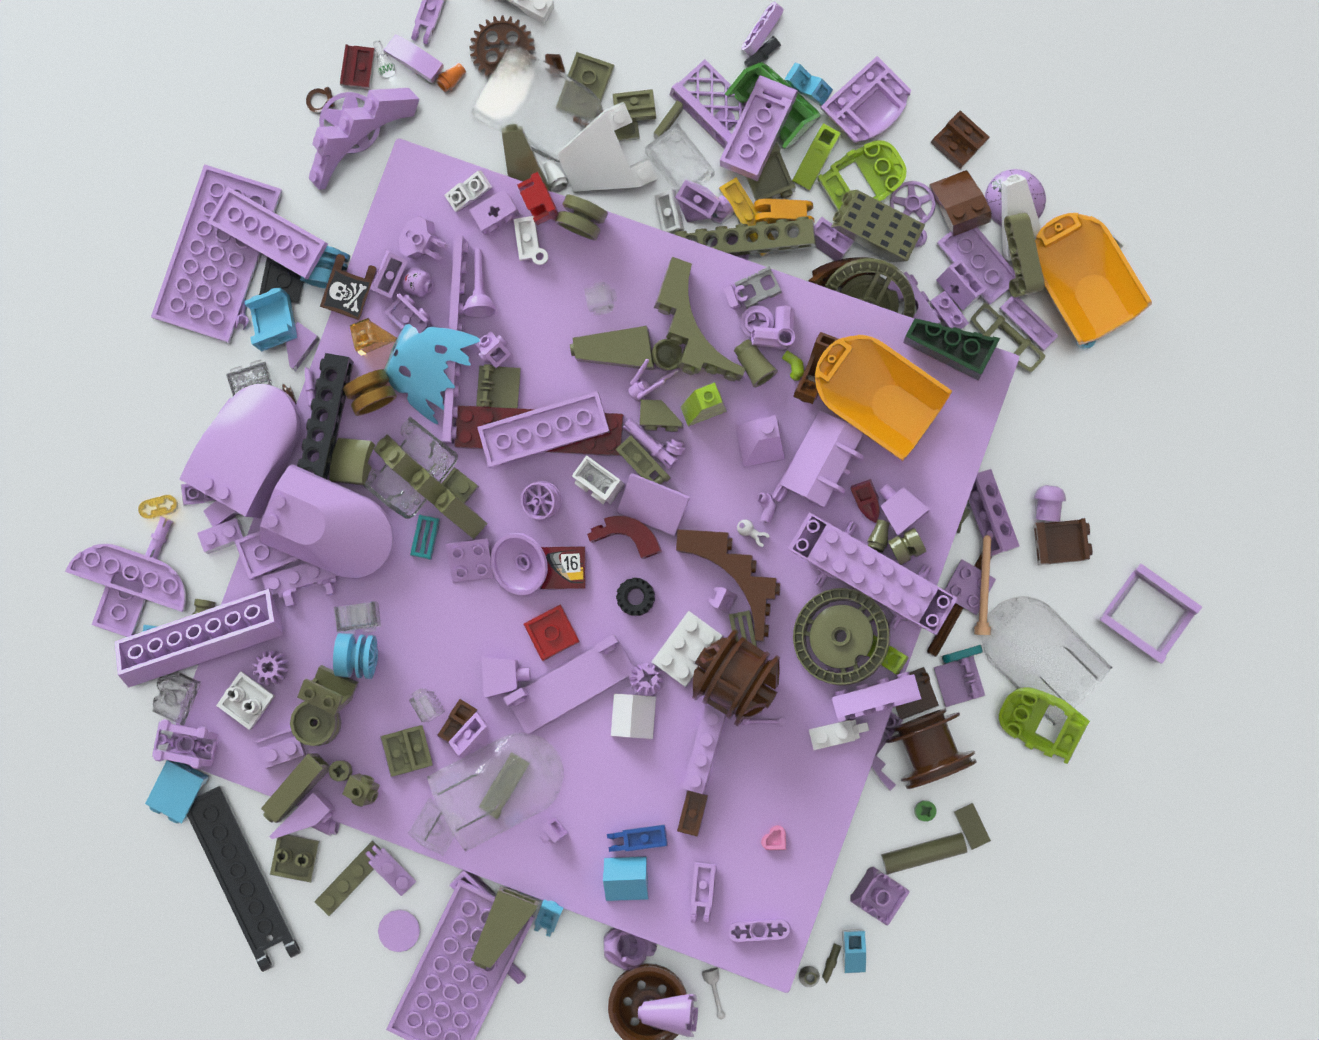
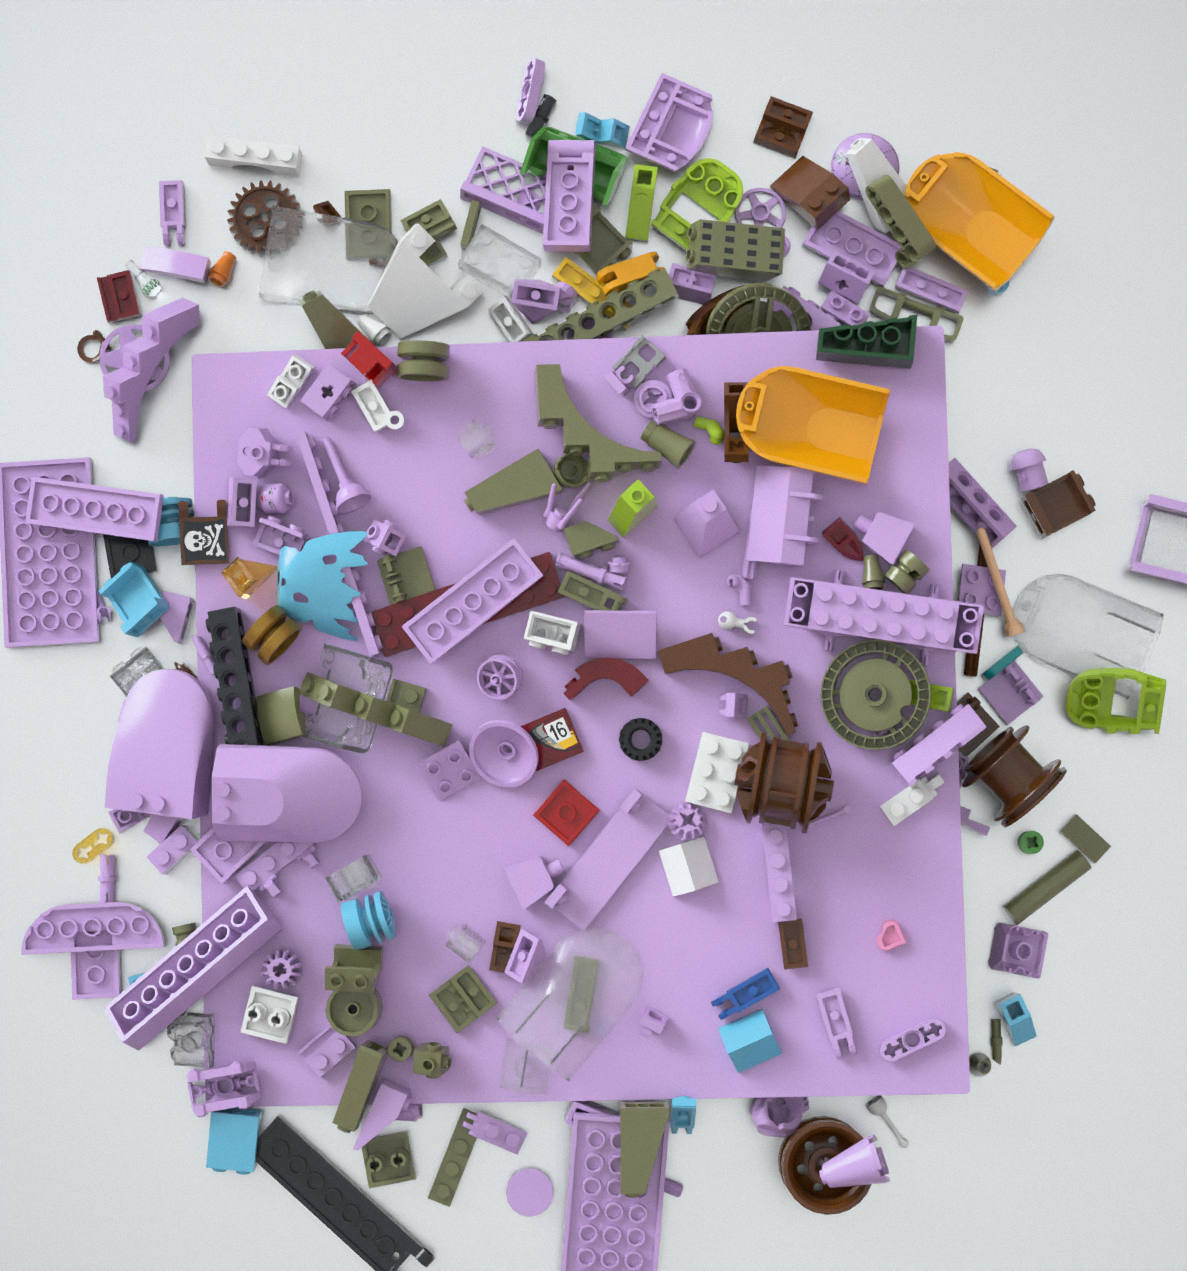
camera: 25 degrees left, 0 degrees up
teal tile [410,515,440,560] -> none

